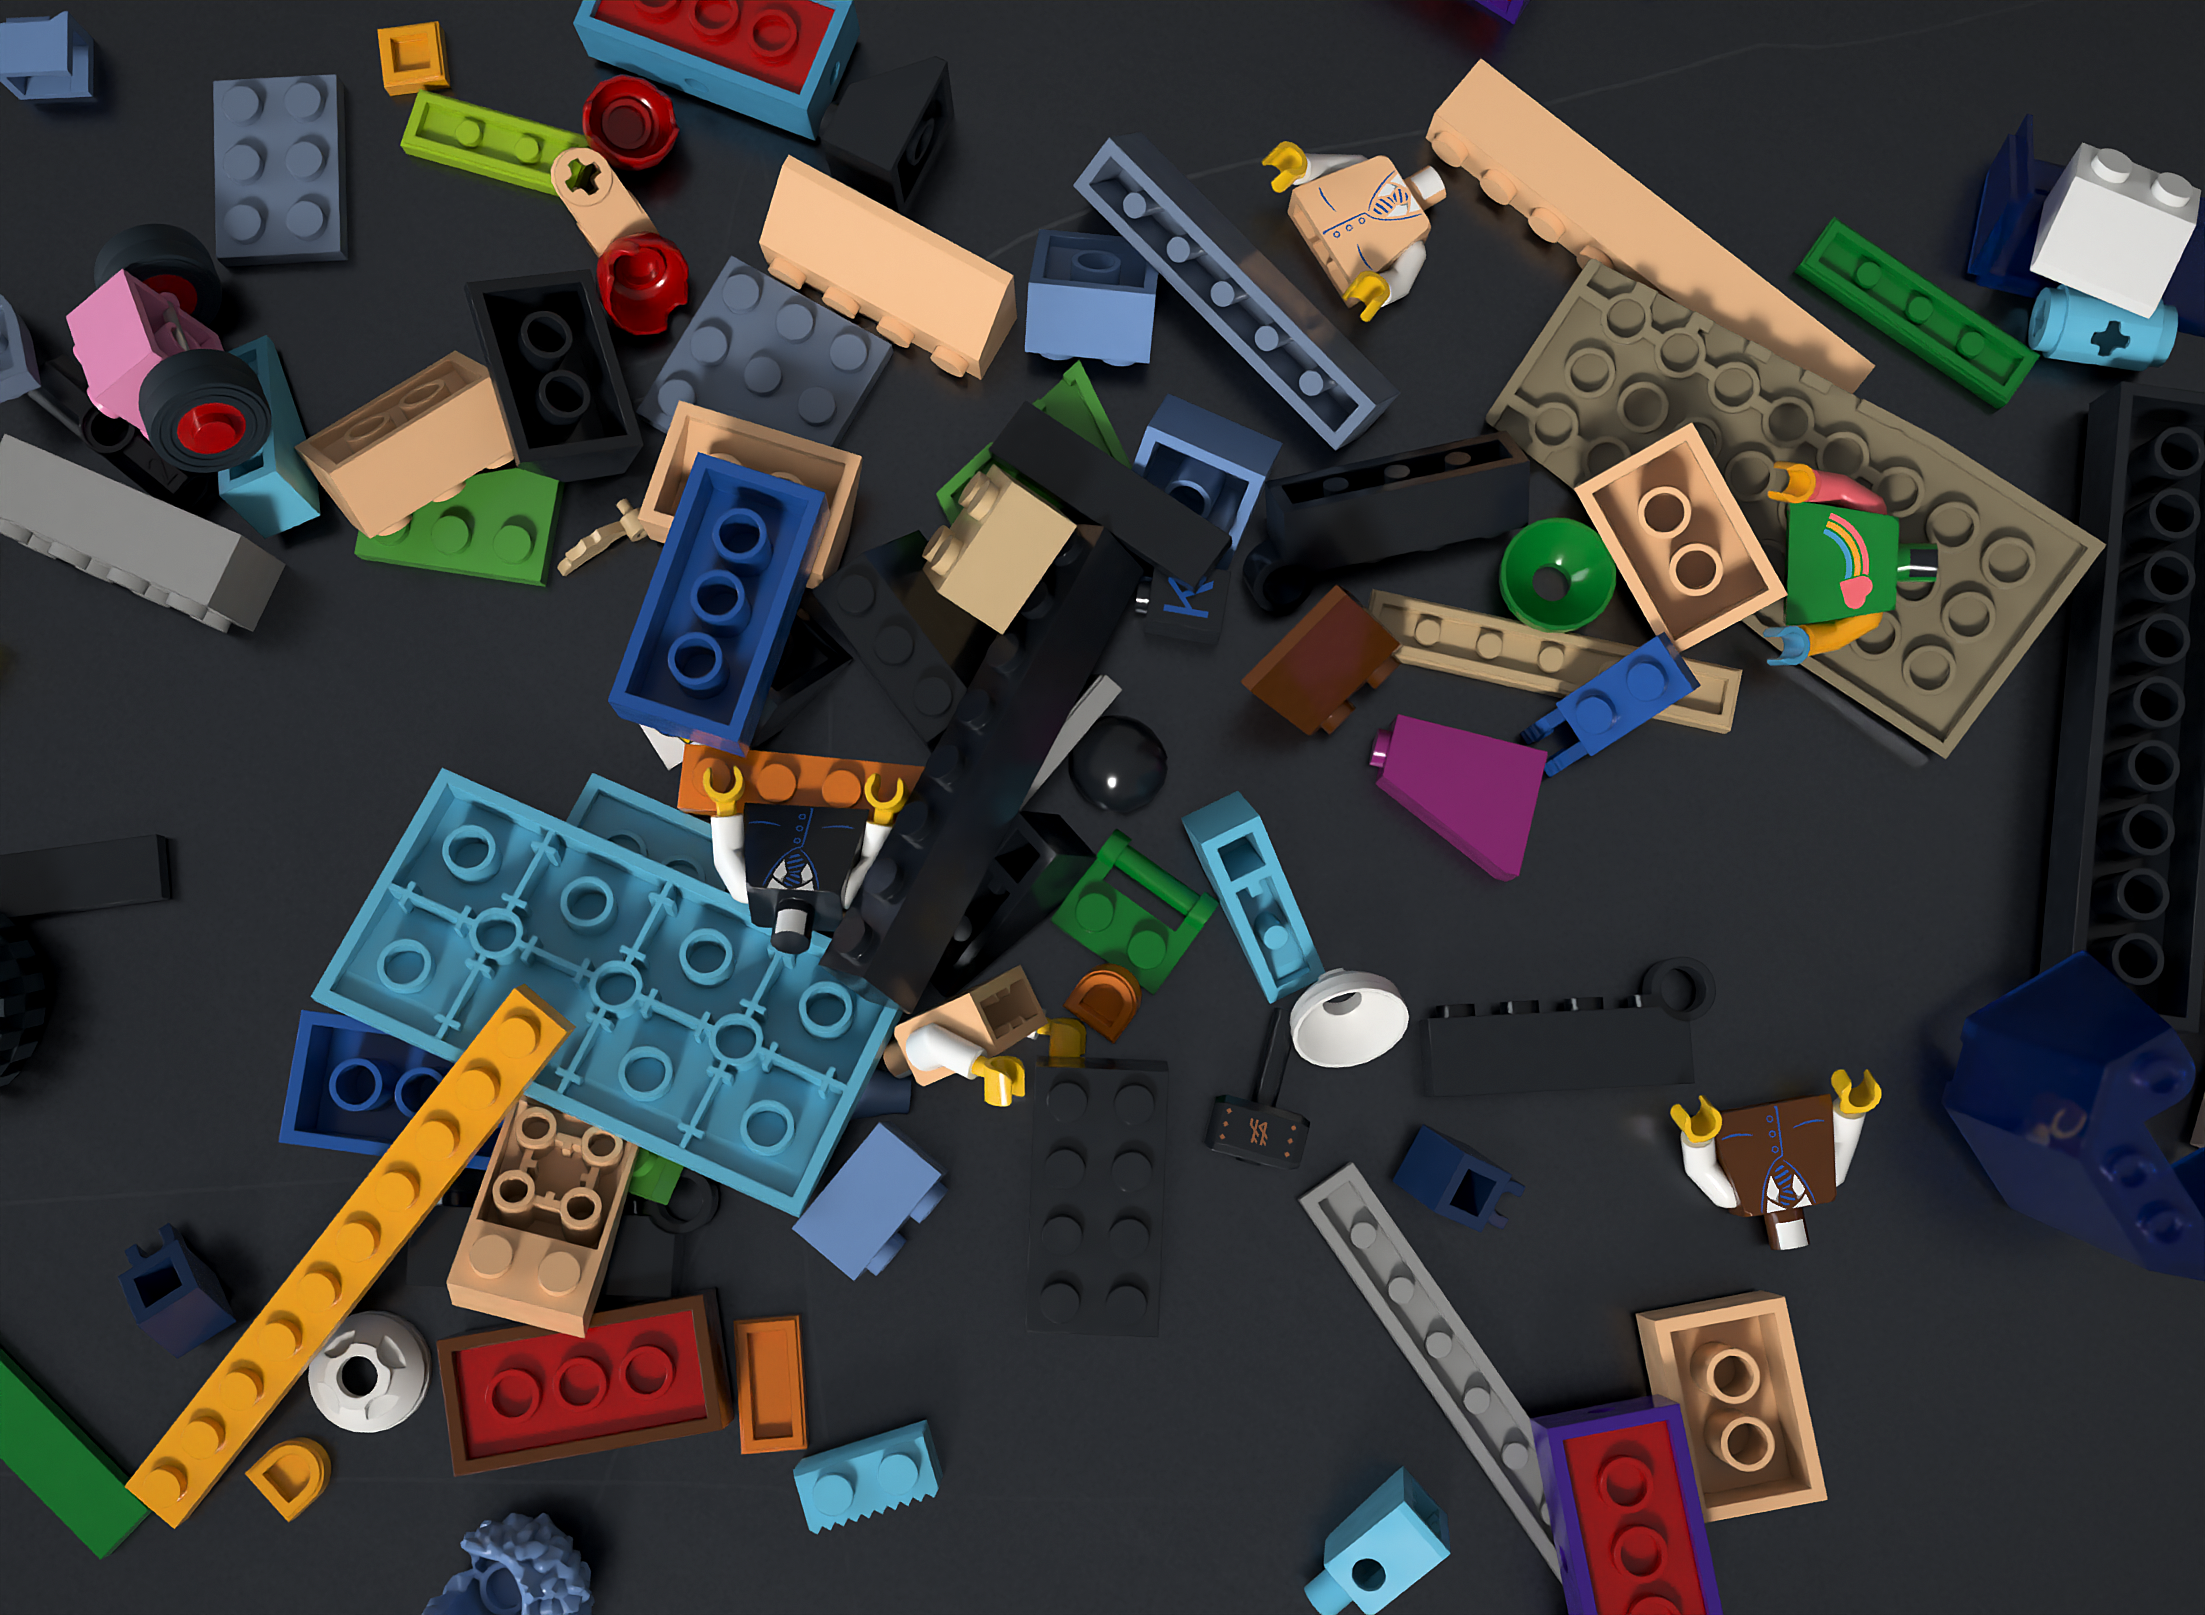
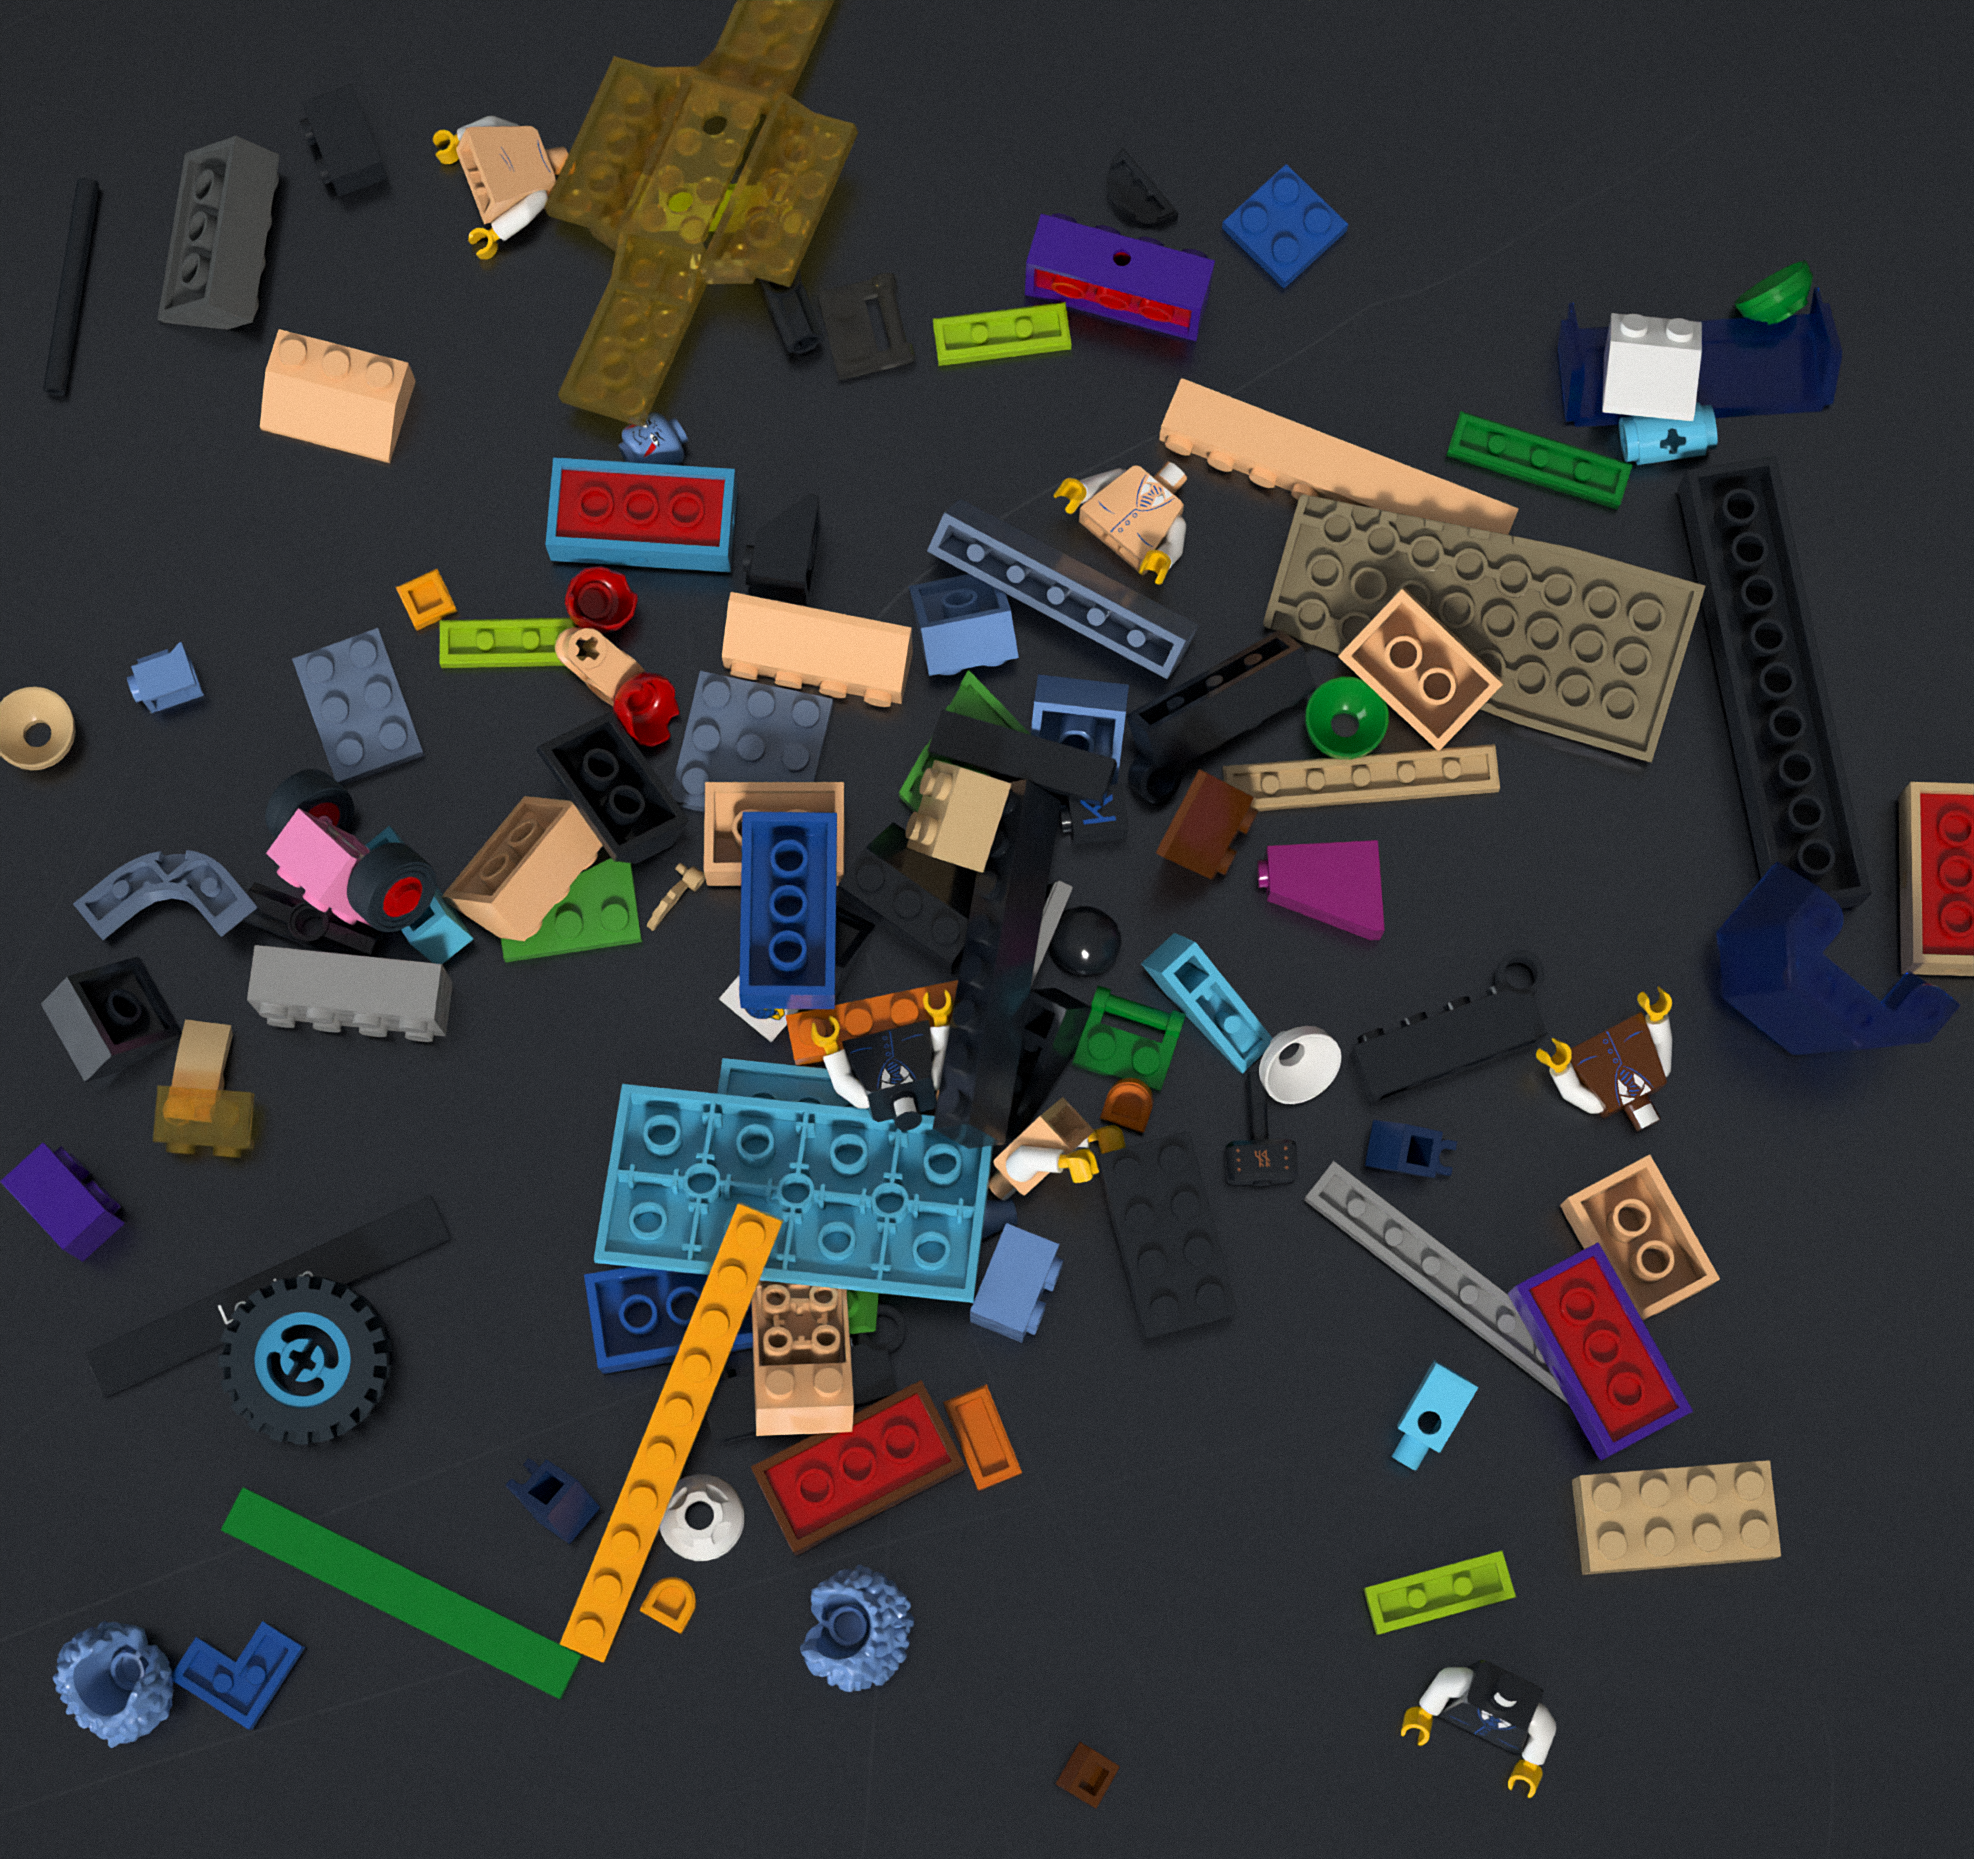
camera: 15 degrees left, 5 degrees down
medium azure brick [793,1420,943,1535] -> none
blue hinge [1520,632,1701,778] -> none
torso [1763,461,1938,666] -> none

